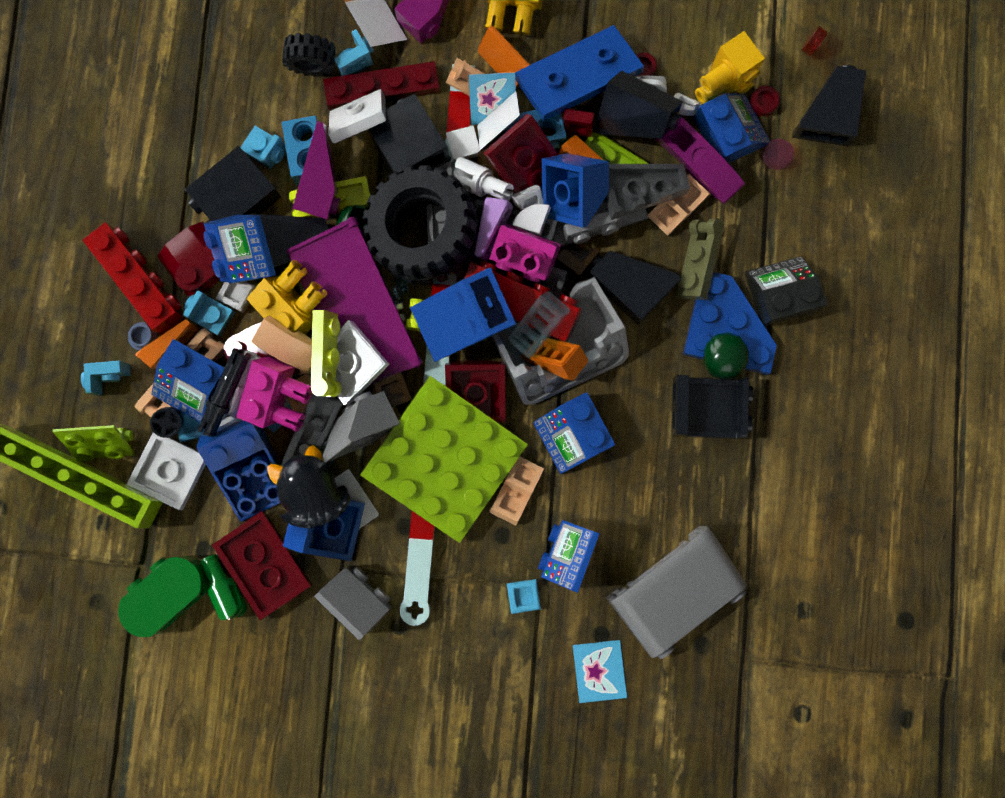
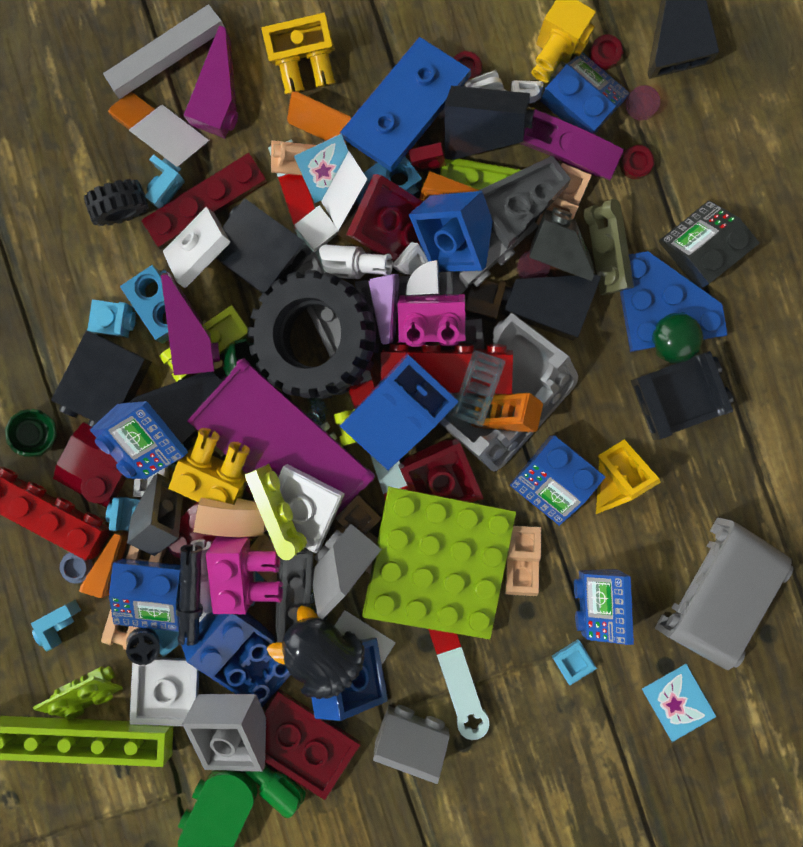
camera: 25 degrees left, 5 degrees up
none -> dark green hair [5,409,57,458]
none -> dark grey slope [127,473,183,556]
none -> light grey slope [182,694,266,772]
none -> clear pink tile [517,250,550,279]
none -> pearl dark grey slope [529,207,594,281]
none -> yellow slope [596,439,661,514]
none -> dark red tile [620,145,654,180]

